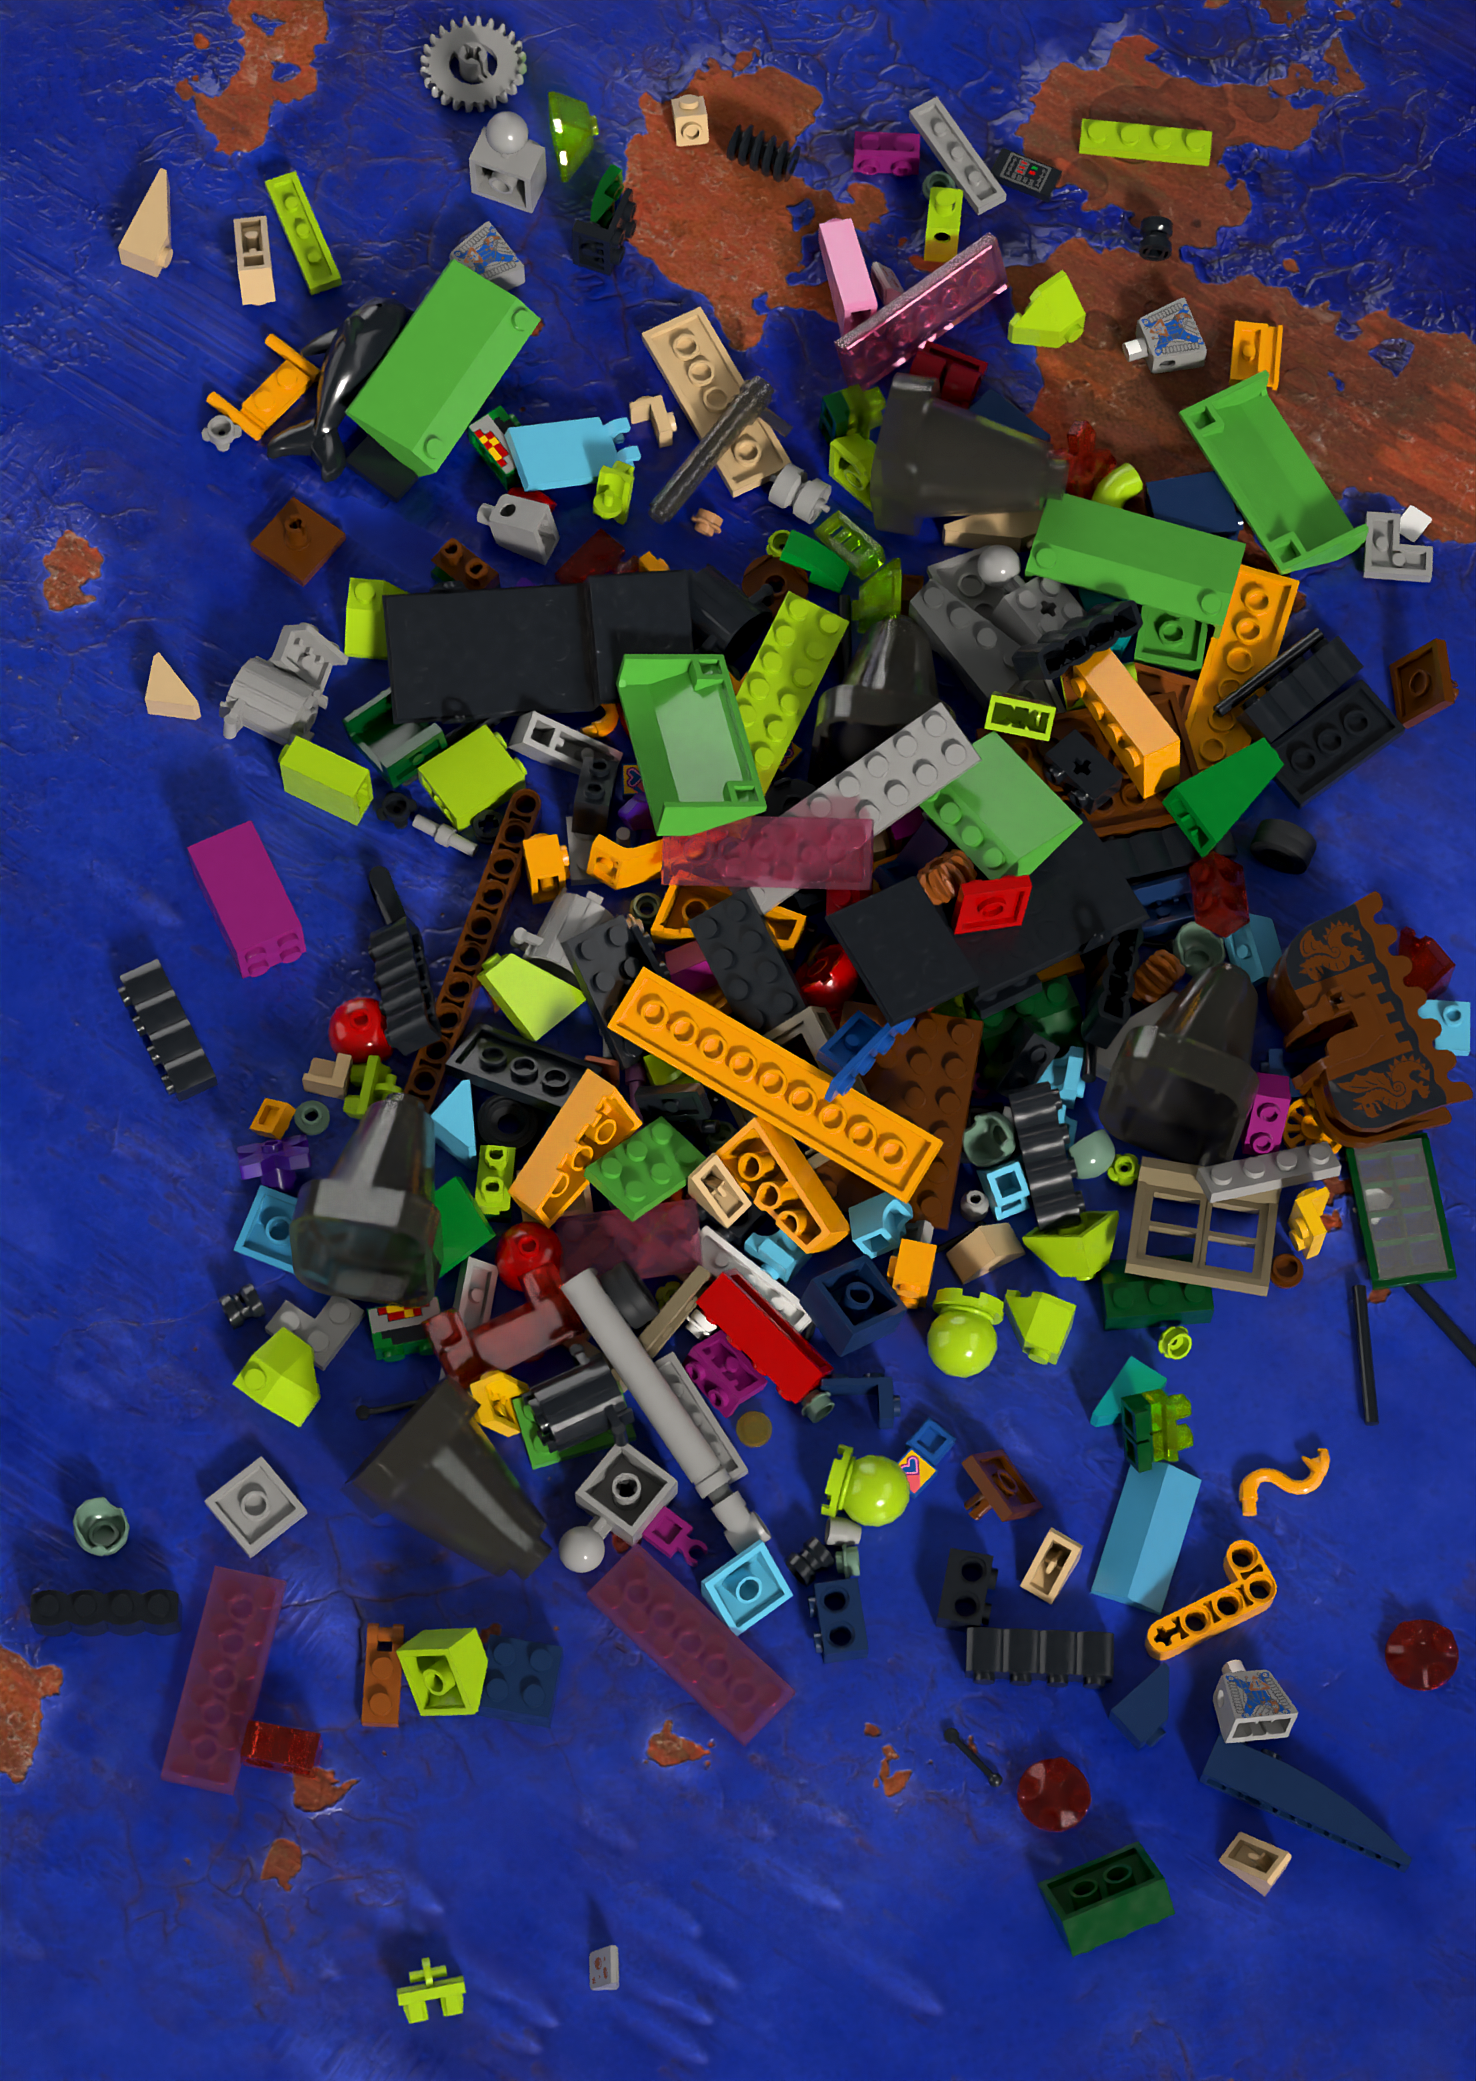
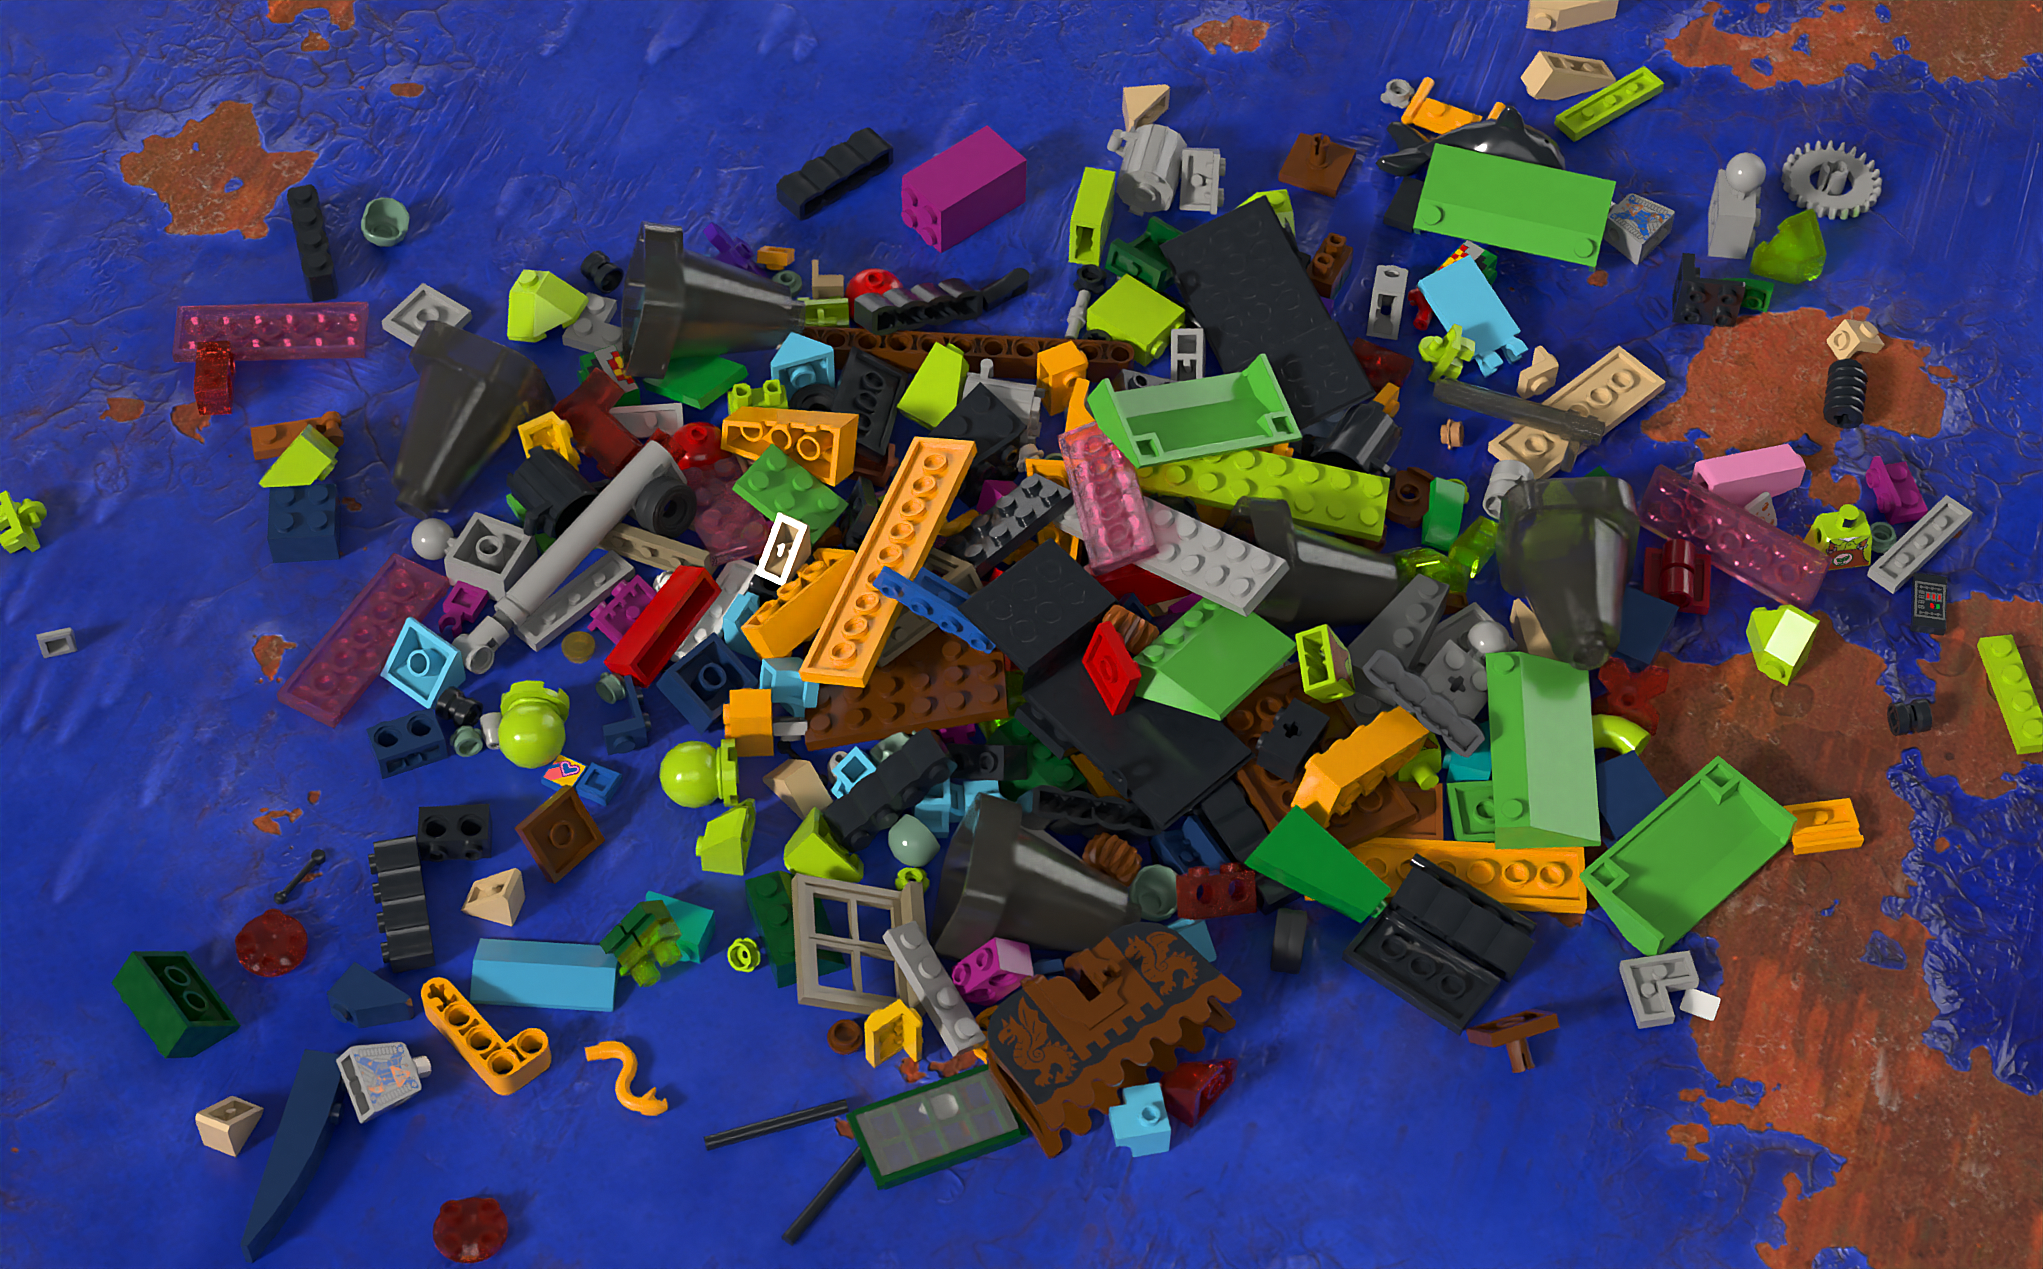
camera: 75 degrees right, 15 degrees down
light grey torso [1122,297,1207,374] -> none

